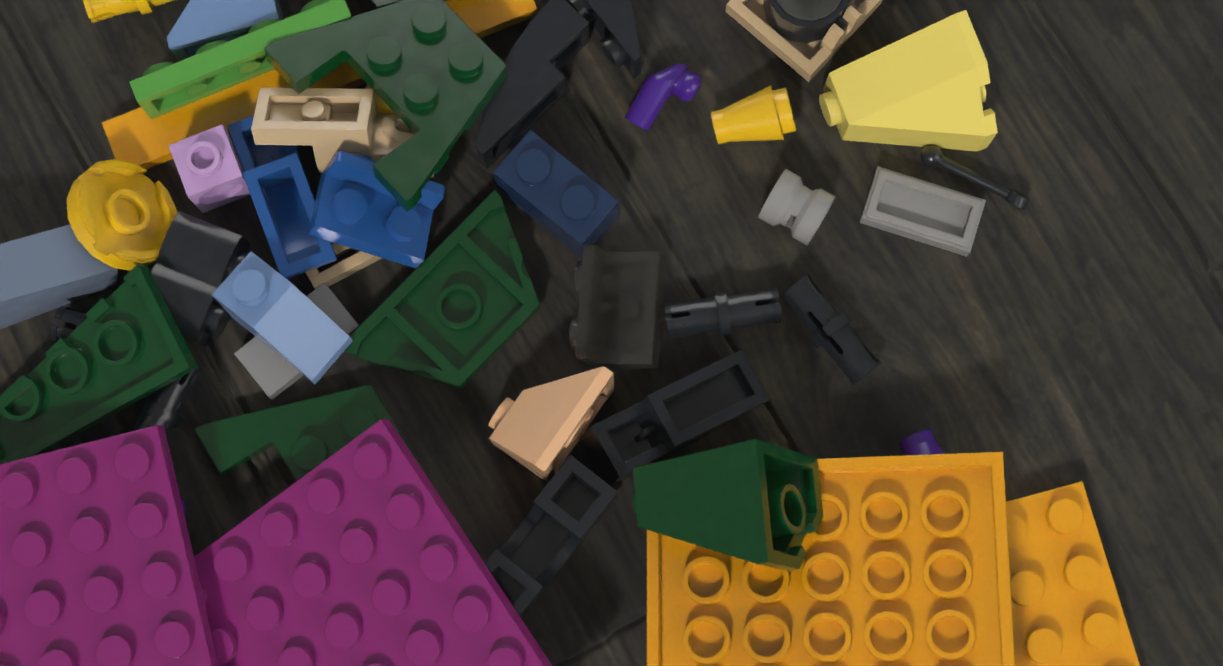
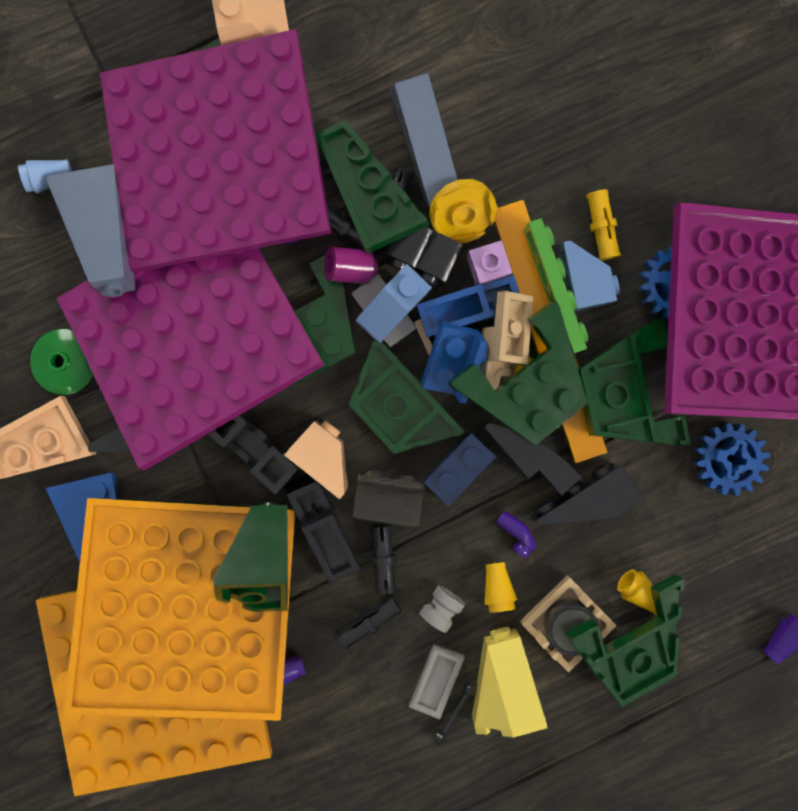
camera: 95 degrees right, 10 degrees up
none -> magenta brick [324,247,378,284]

